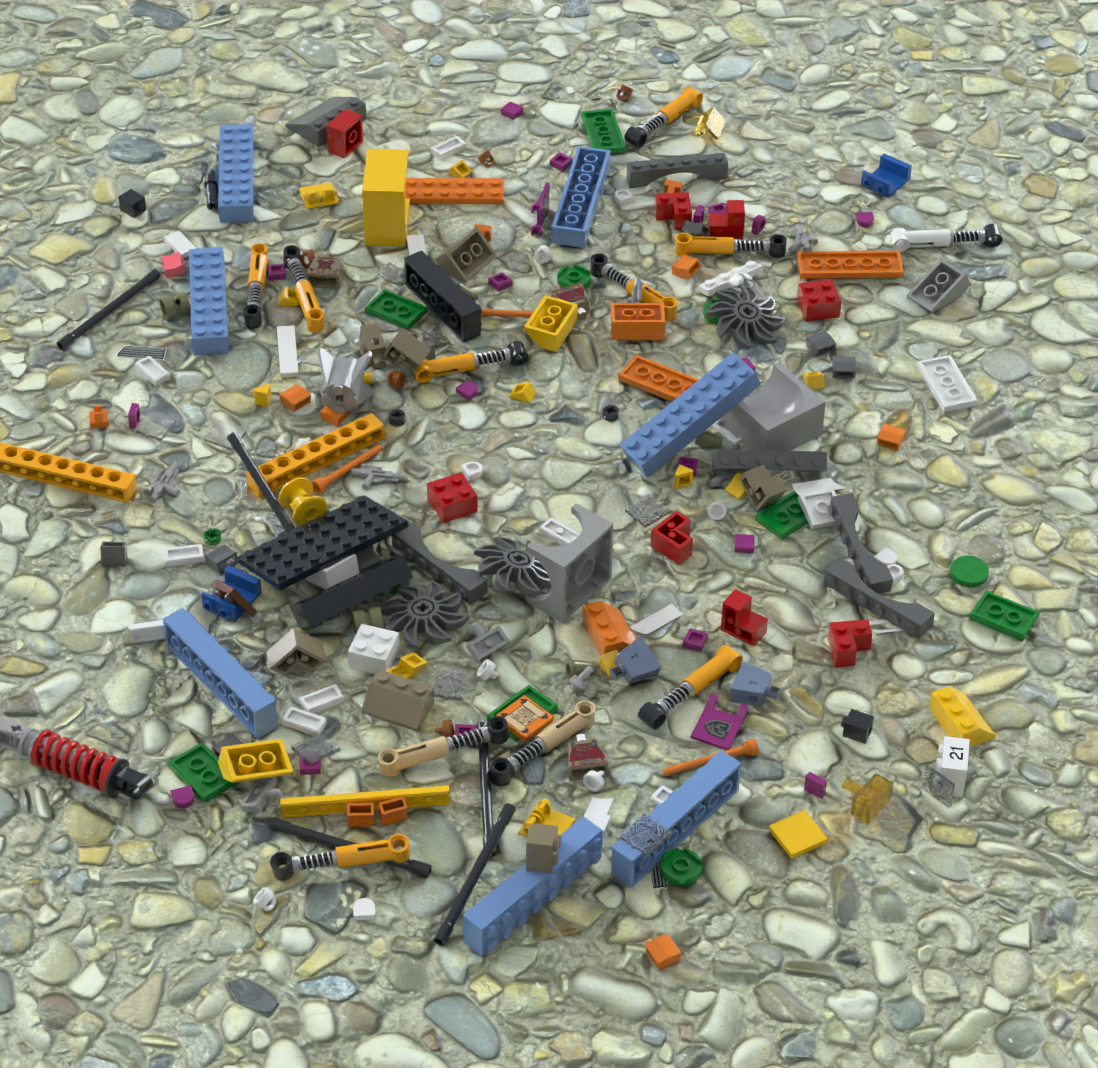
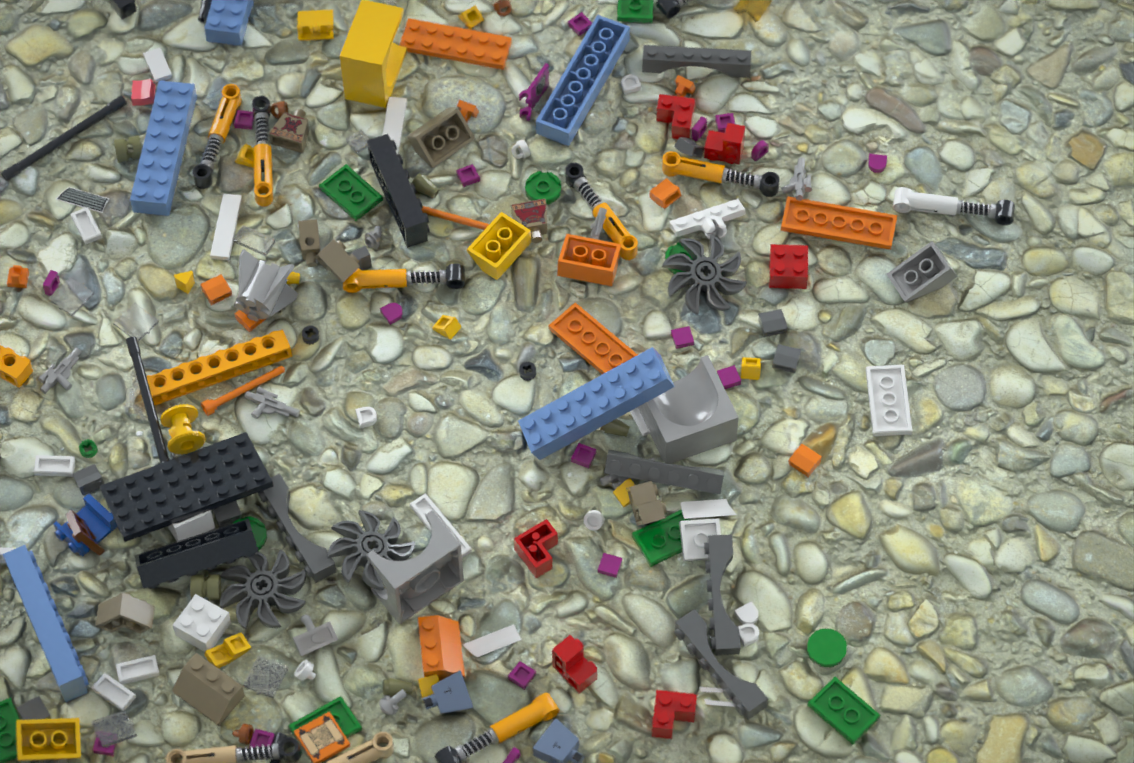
camera: 15 degrees right, 15 degrees up
dark orange tile [387,371,406,390] -> none
red brick [427,472,478,523] -> none
clear piece [625,494,670,528] -> none
yellow slope [674,464,693,489] -> none
blue panel [861,153,912,198] -> none

